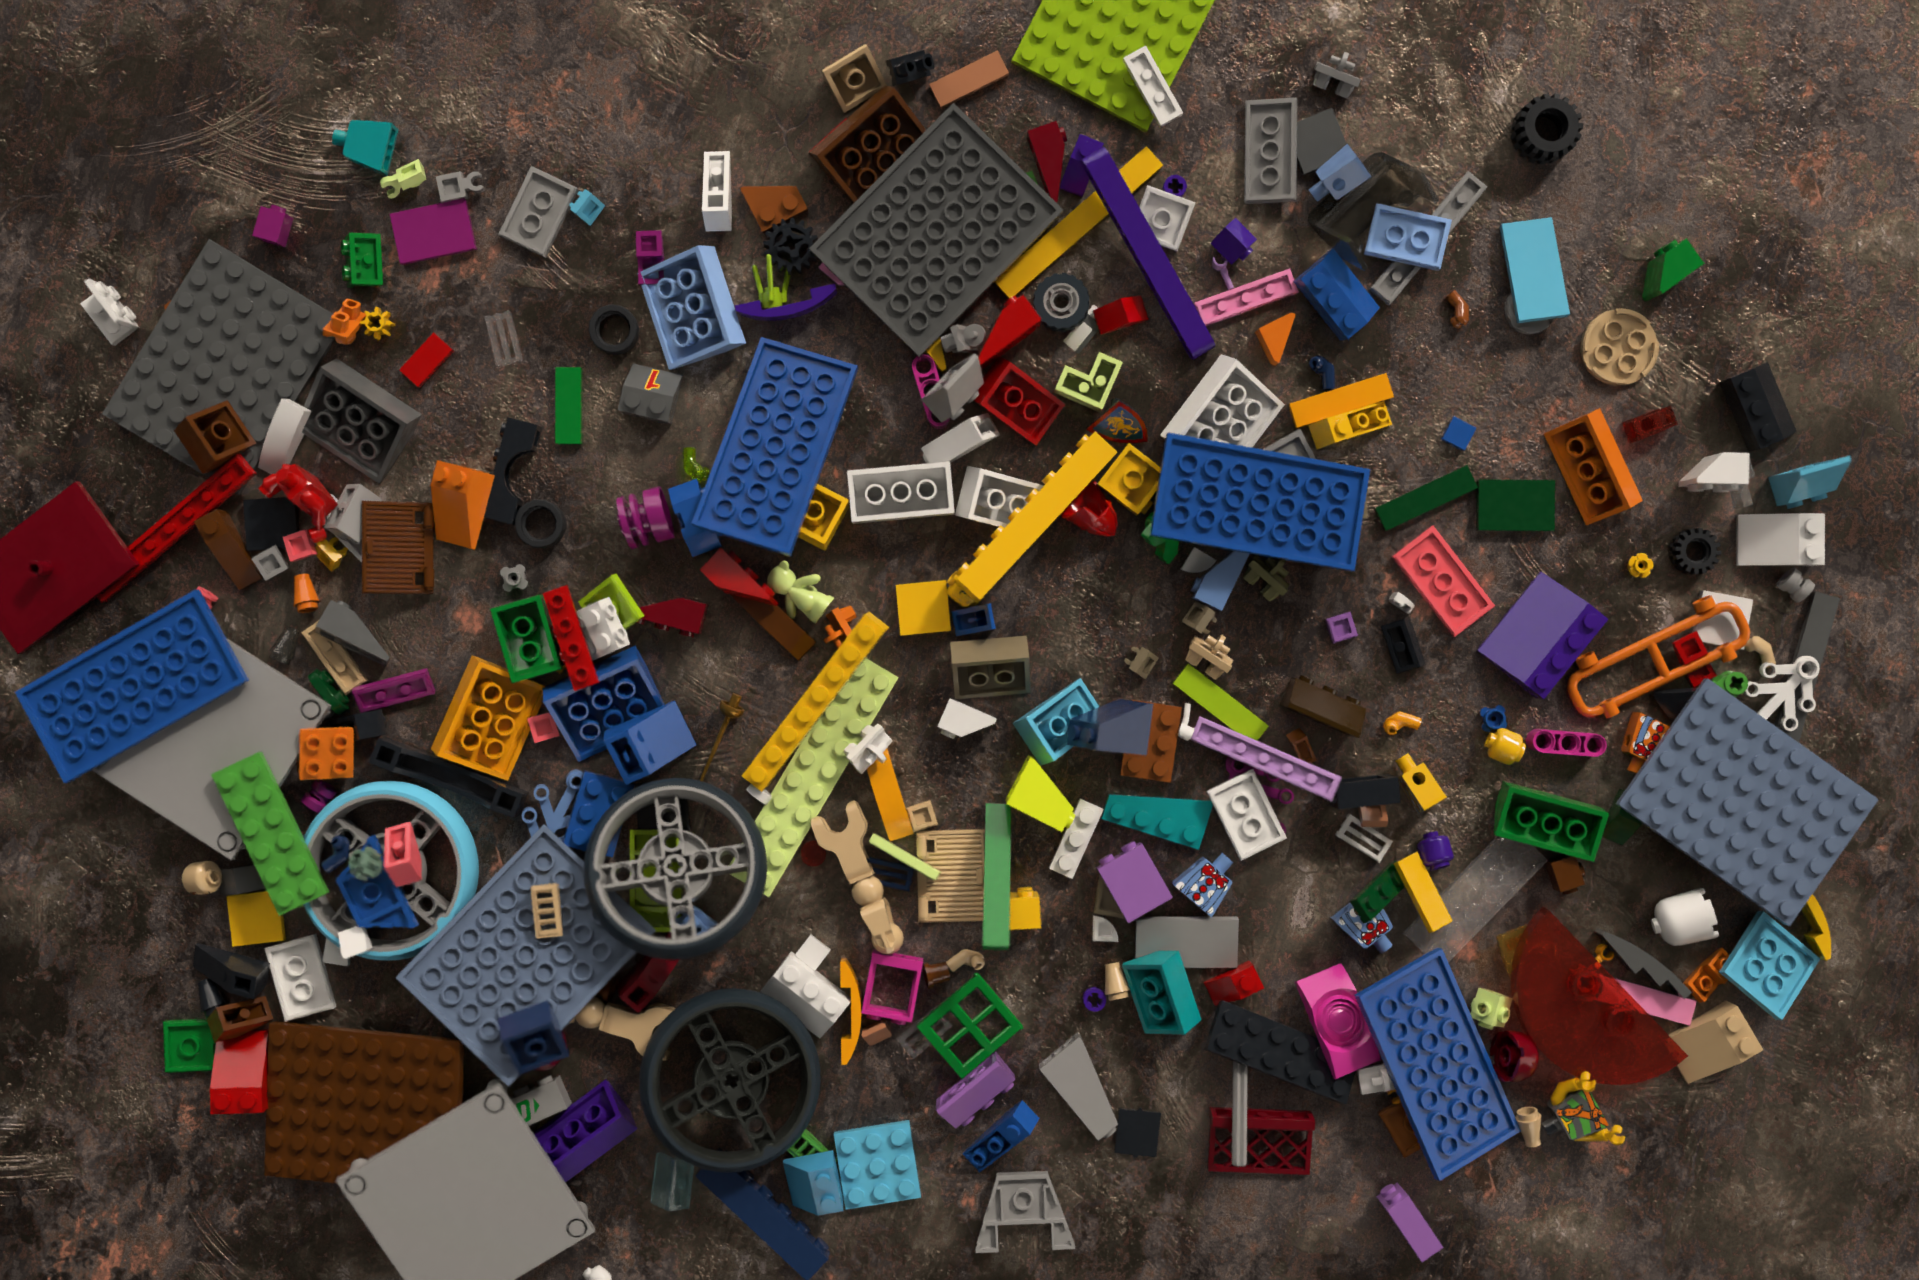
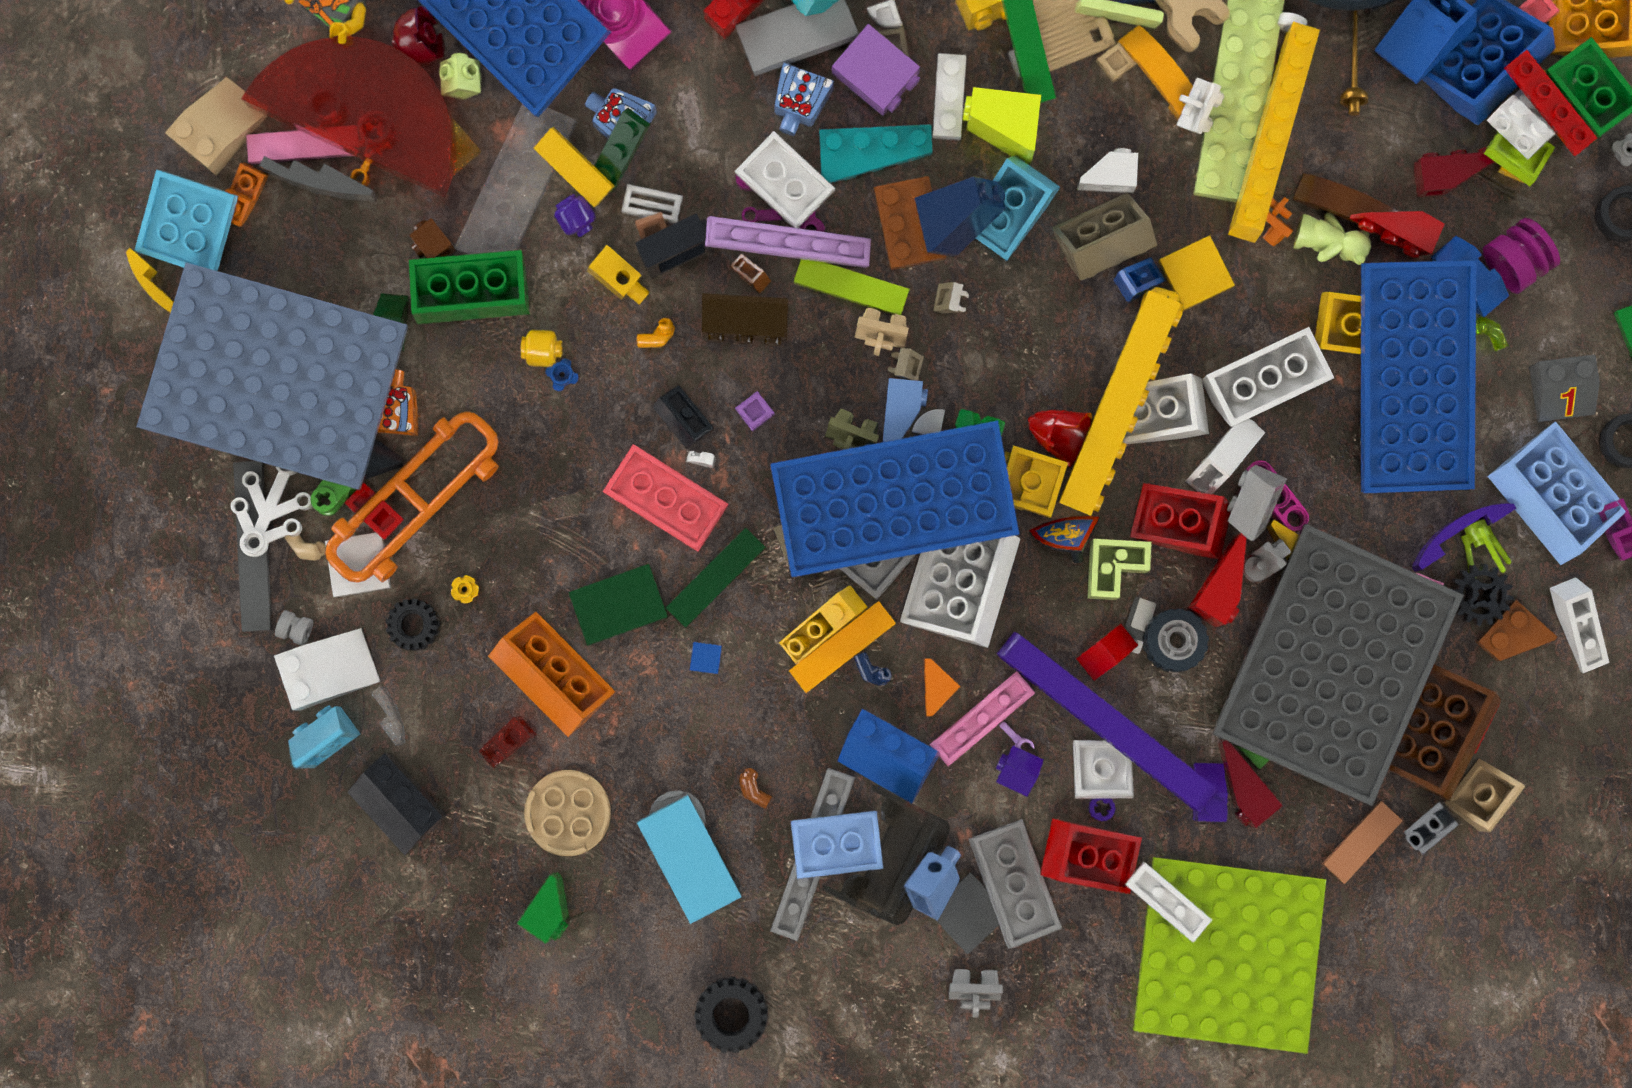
camera: 165 degrees right, 5 degrees down
yellow tile [994,146,1163,299] -> none
white hand [1178,703,1194,741] -> none
dark purple slope [1476,572,1608,699] -> none
dark pink beam [1526,729,1607,757] -> none
white cylinder [1651,887,1719,946] -> none
white slope [1678,452,1749,492] -> none
none -> red slope [1040,818,1142,894]

